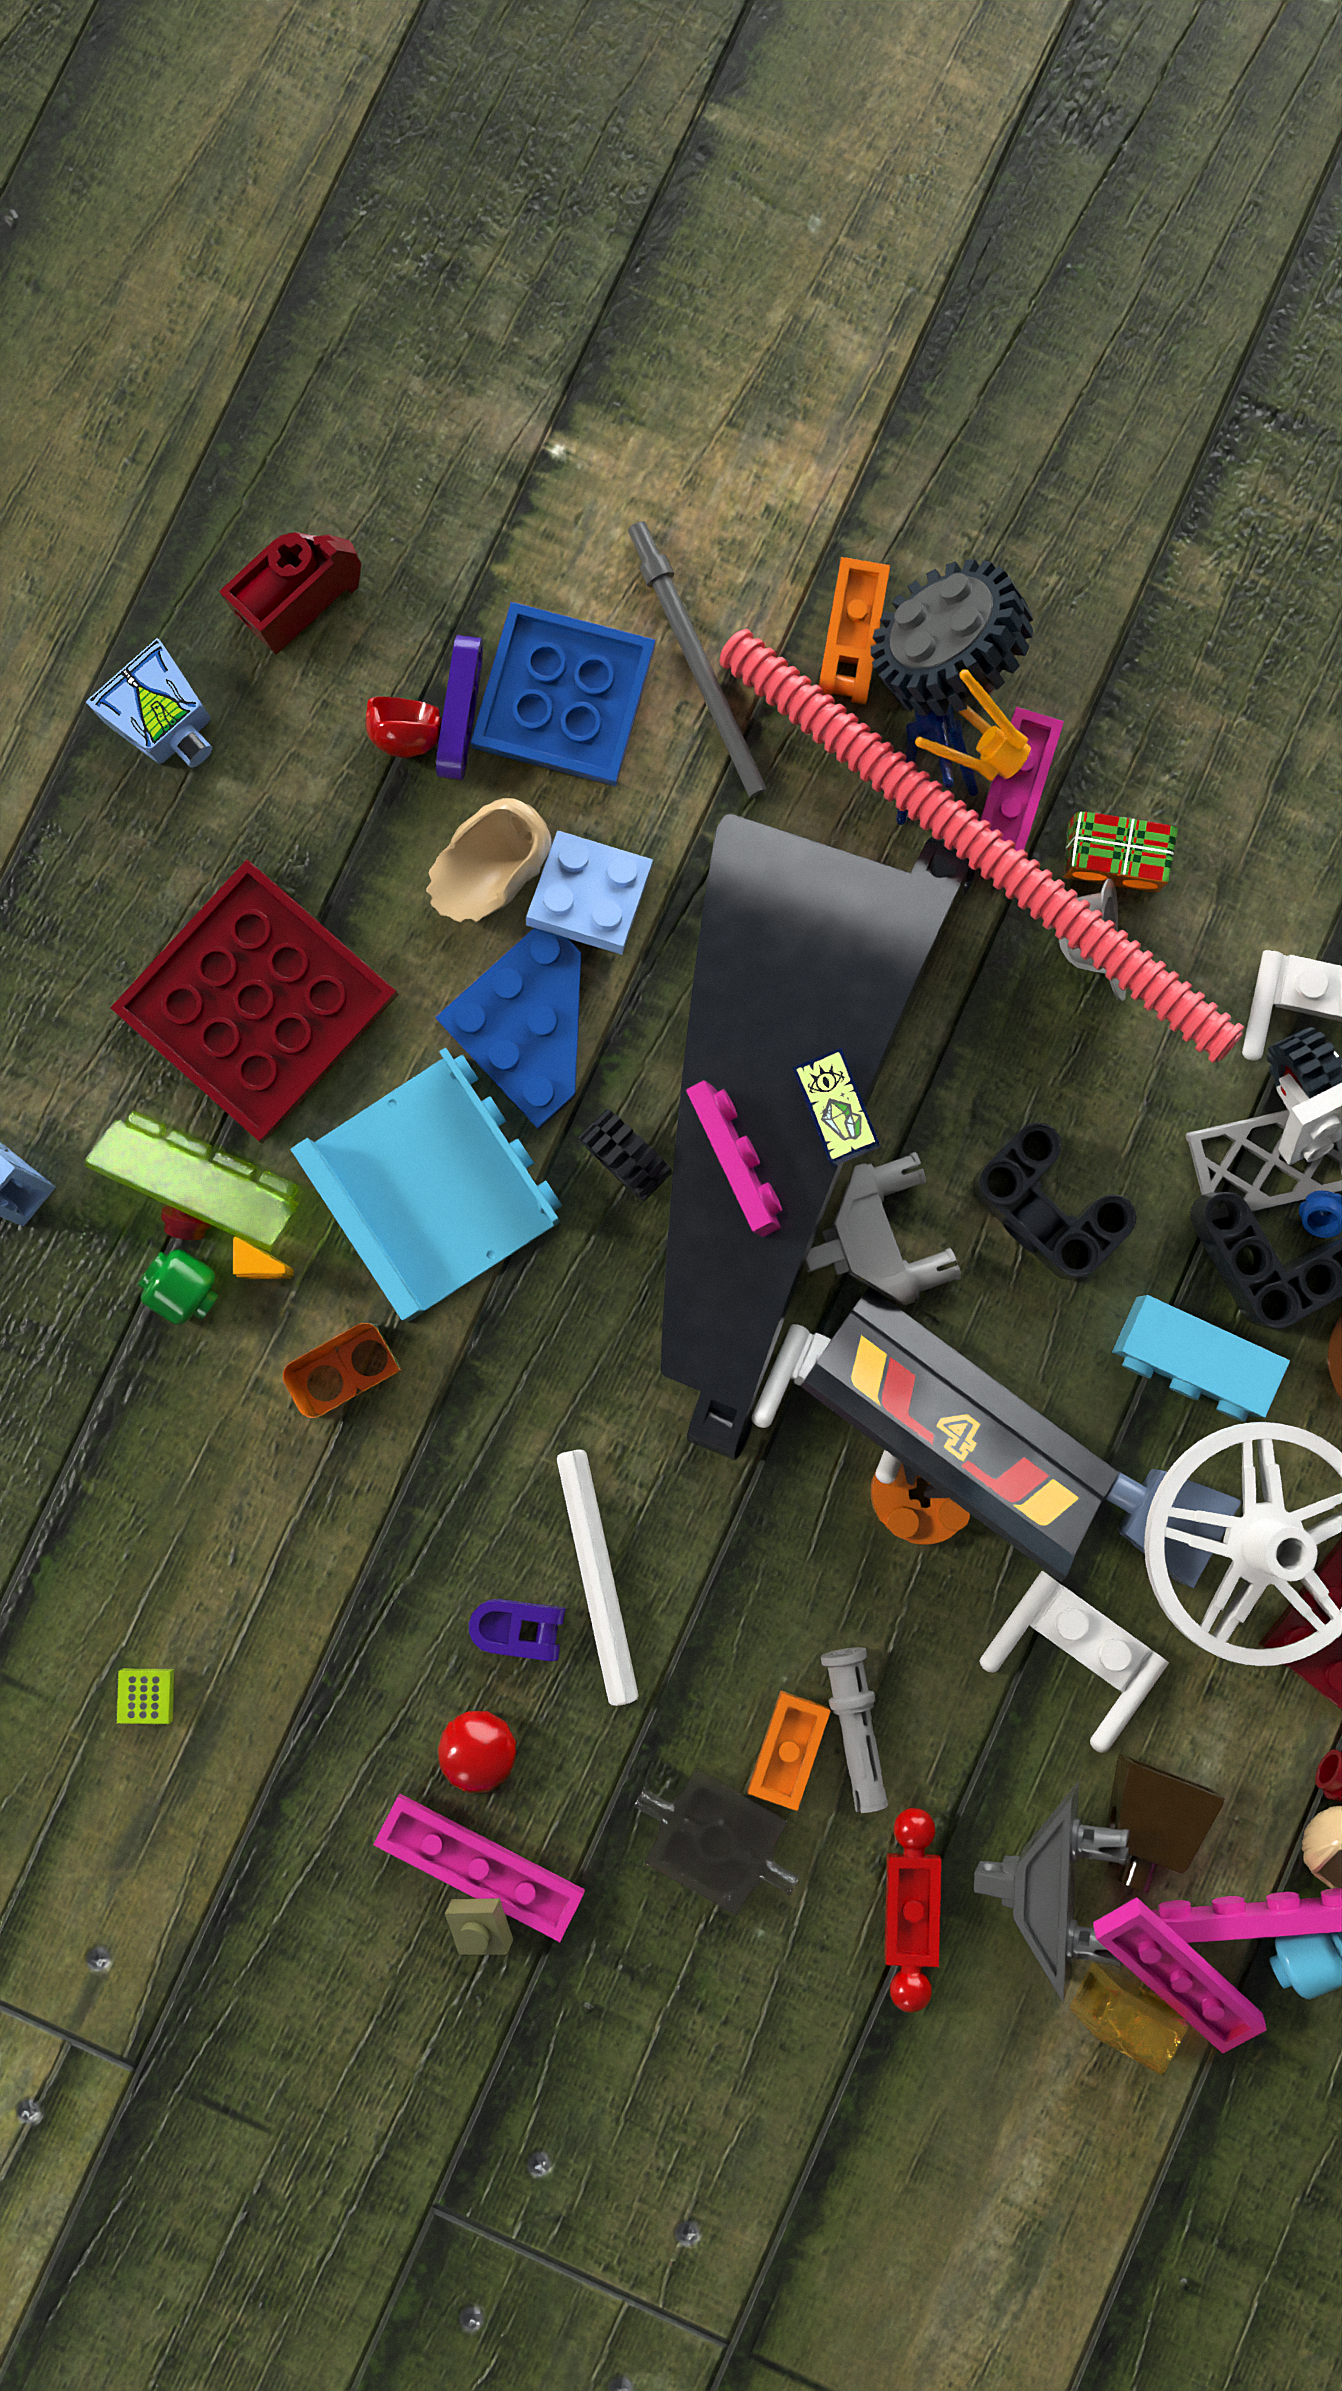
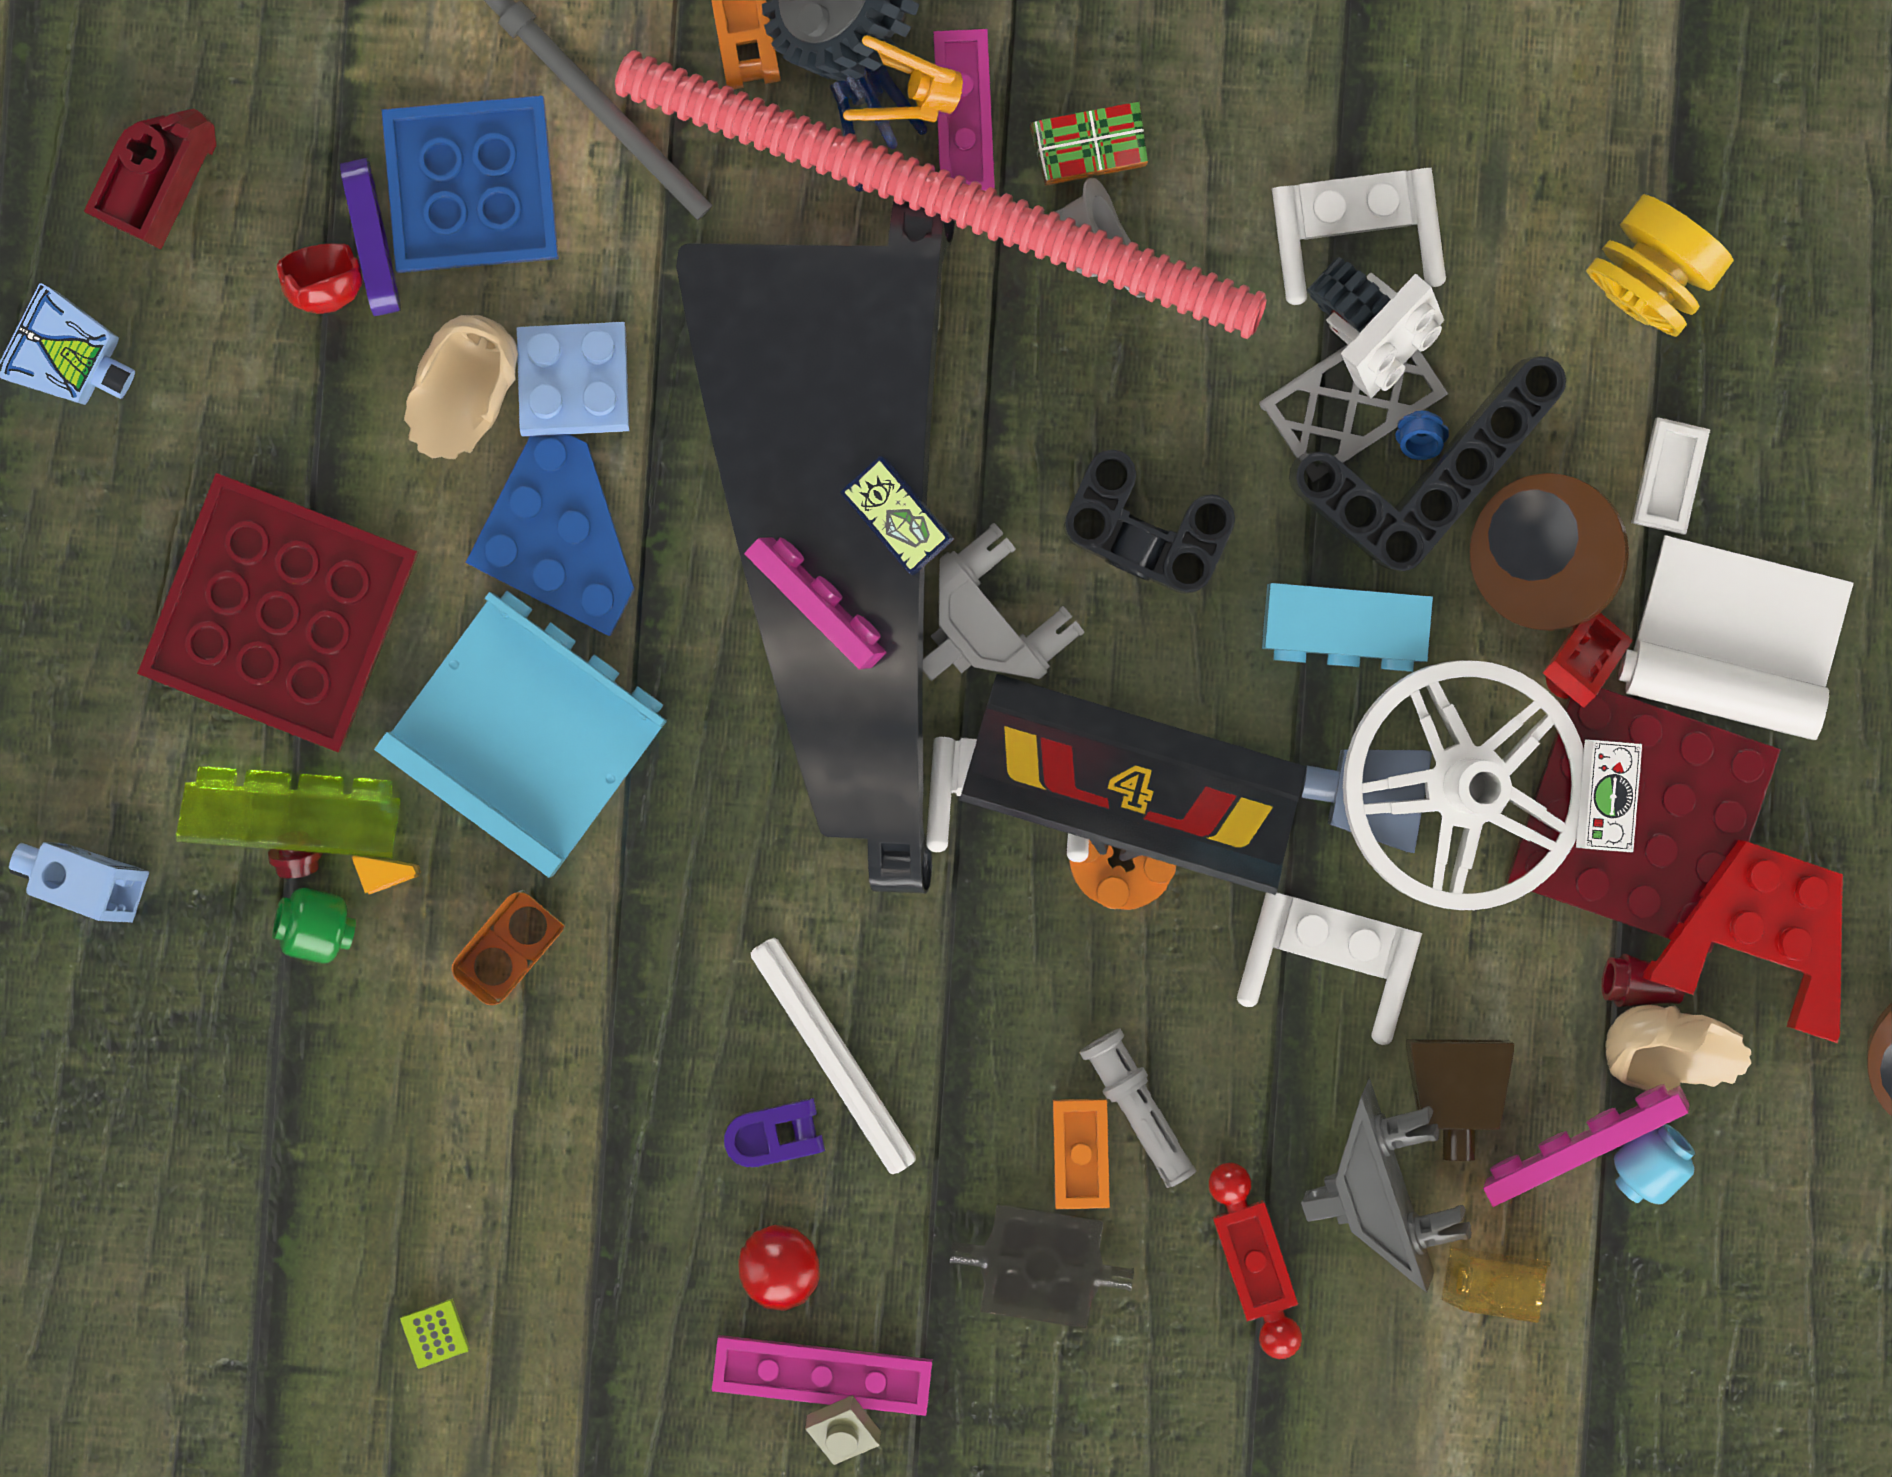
camera: 25 degrees left, 5 degrees up
black tyre [578,1108,673,1202] -> none
dark pink plate [1093,1898,1267,2053] -> none

